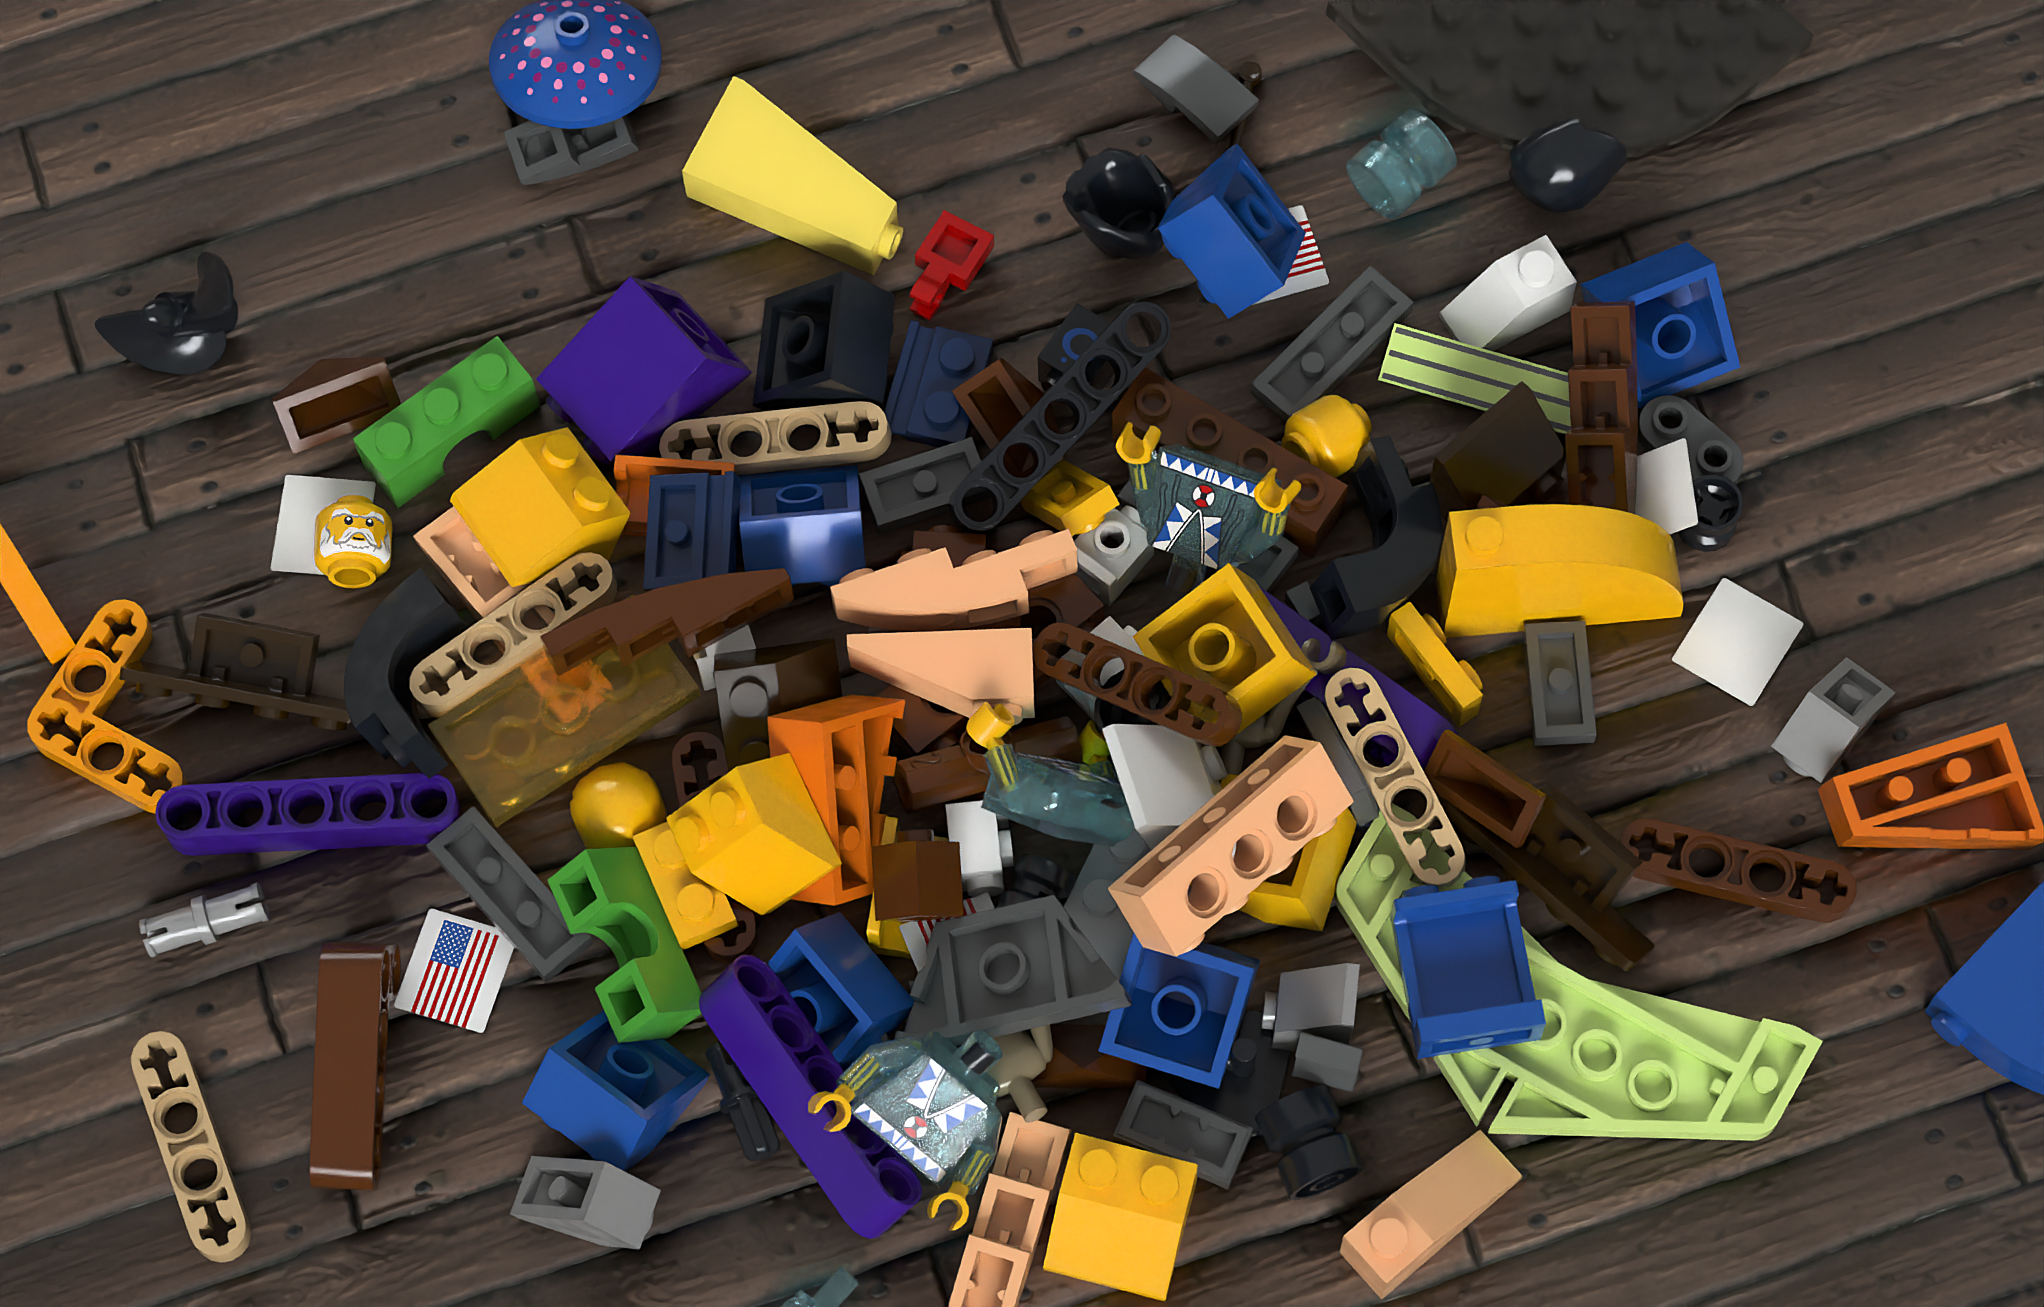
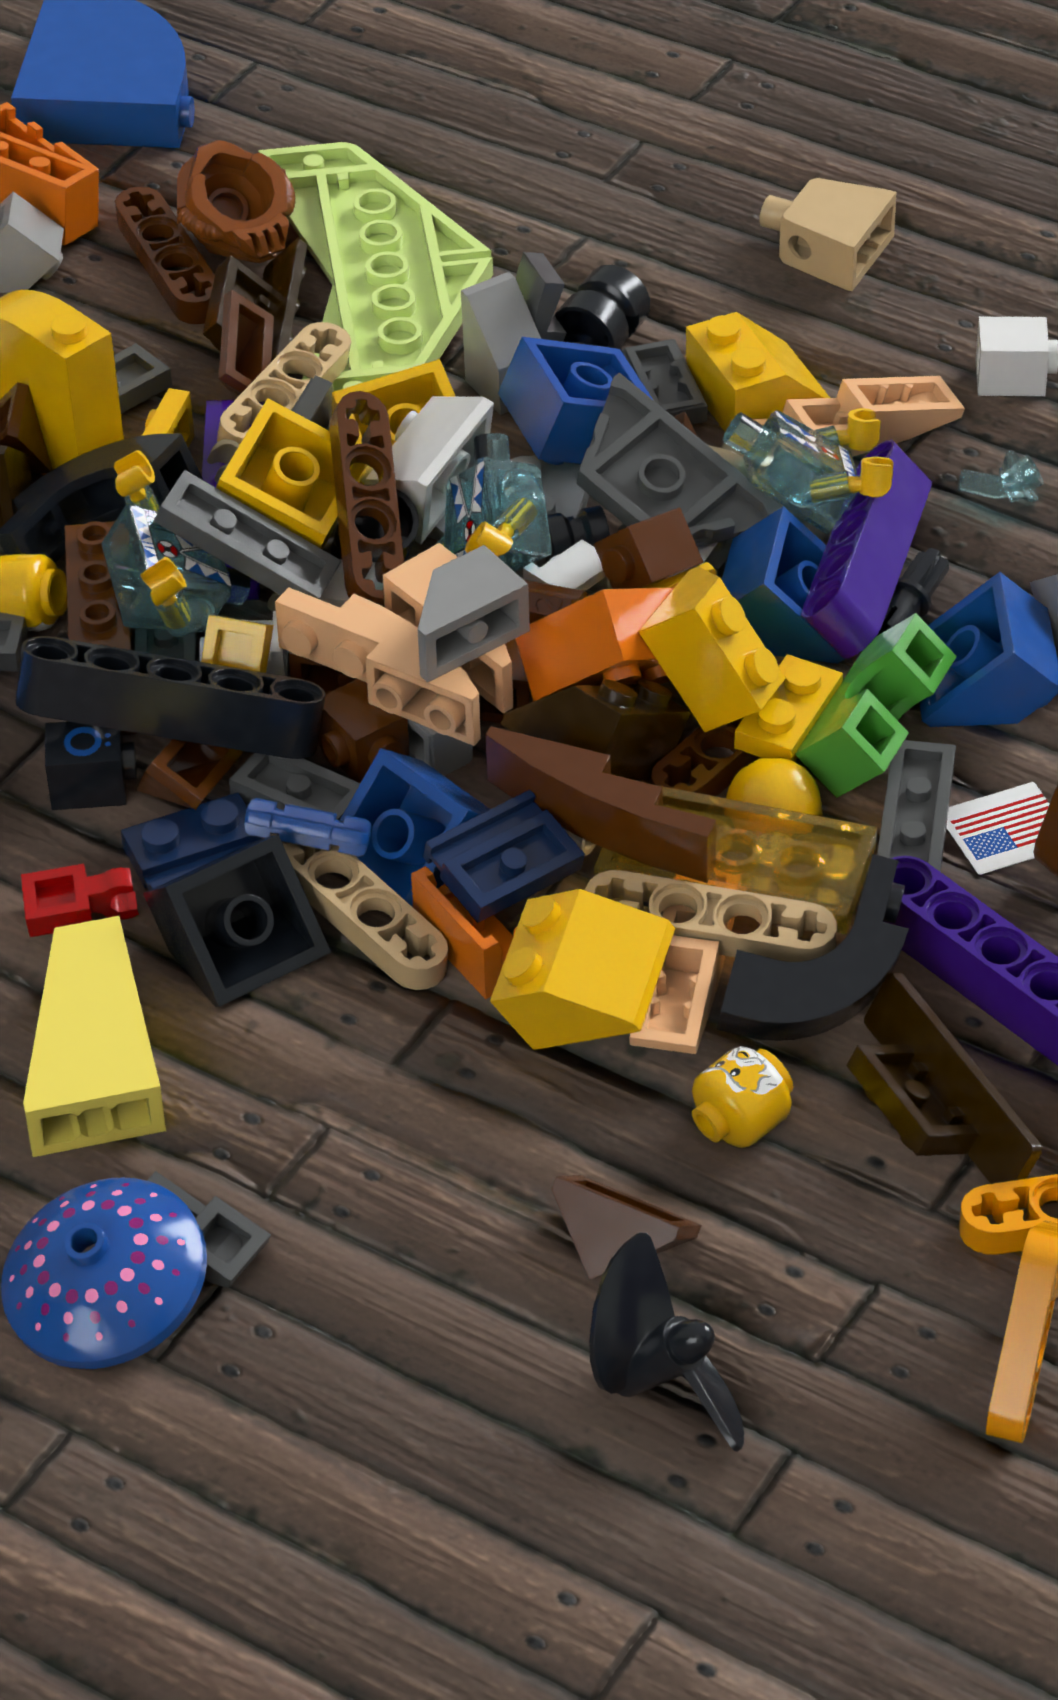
camera: 130 degrees left, 25 degrees down
white sticker [270,475,376,575] -> none
bright green arch [353,336,540,509] -> none
dark purple slope [536,276,752,464] -> none
light nougat brick [1108,735,1354,957] -> none
light nougat slope [1340,1130,1522,1299] -> none
blue panel [1390,876,1546,1059] -> none
none -> dark grey plate [153,470,341,599]
none -> dark orange helmet [177,140,296,264]
none -> blue axle [244,798,371,857]
none -> light grey slope [418,545,530,683]

